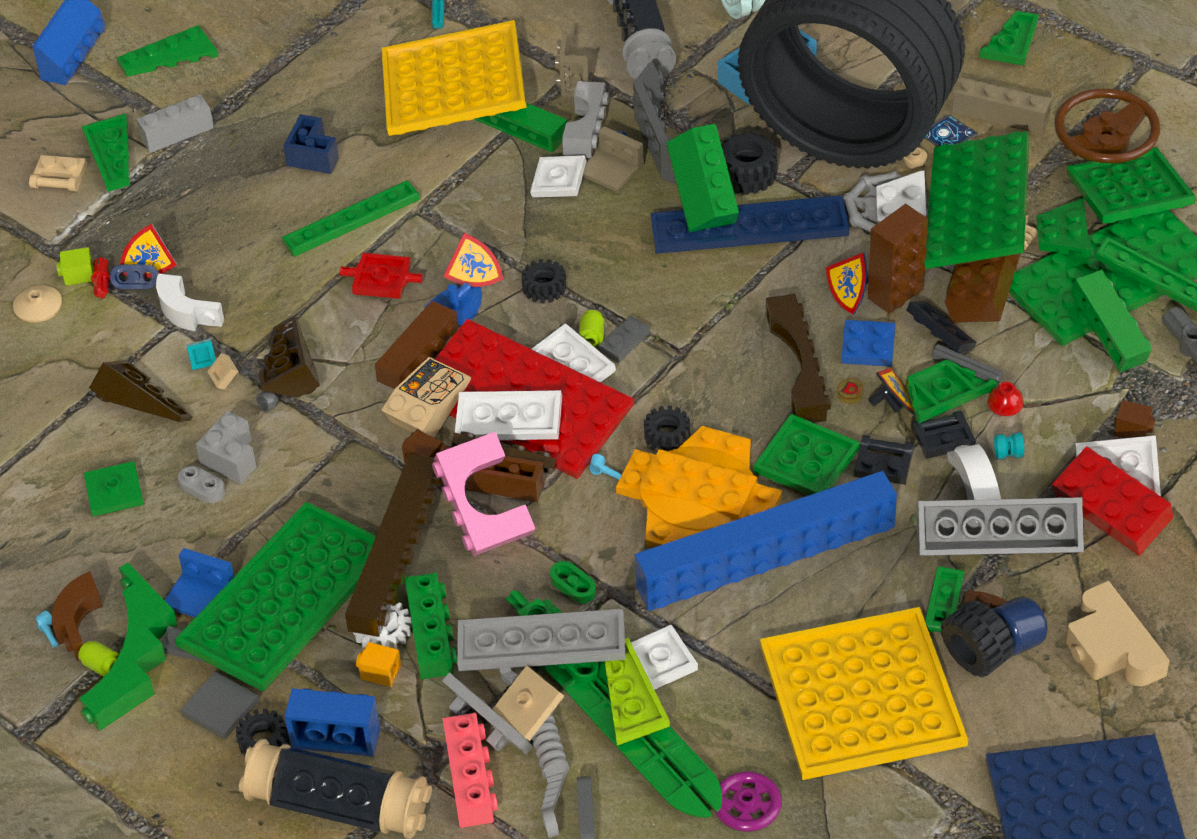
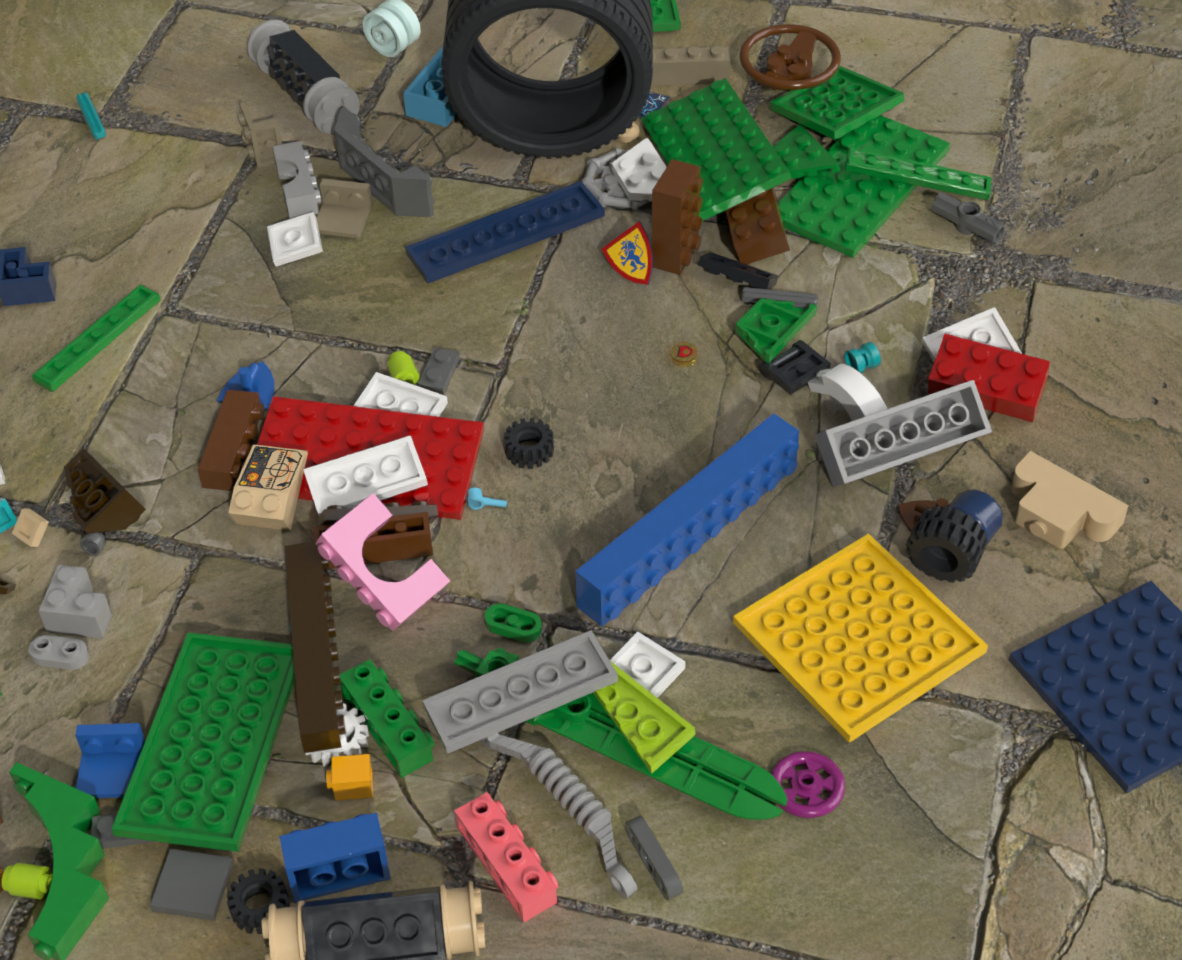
camera: 25 degrees left, 0 degrees up
red plate [340,253,423,299] -> none
yellow plate [382,20,527,136] -> none
reddish brown brick [402,430,443,463] -> none
light grey hinge [442,673,533,755] -> none
shield [443,233,504,287] -> none
green brick [475,103,567,153] -> none
tan plate [492,665,564,741] -> none
black tyre [521,259,566,304] -> none
light orange plate [616,426,782,548] -> none
green slope [666,124,739,232] -> none
black tyre [721,132,777,195] -> none
green plate [753,414,860,496] -> none
dark brown arch [766,294,831,423] -> none
blue plate [841,320,895,367] -> none
black plate [854,435,914,485] -> none
shield [868,368,915,416] -> none
green plate [925,566,964,634] -> none
red brick [987,382,1024,416] -> none
green brick [1070,270,1152,372] -> none
reddish brown brick [1114,400,1156,438] -> none

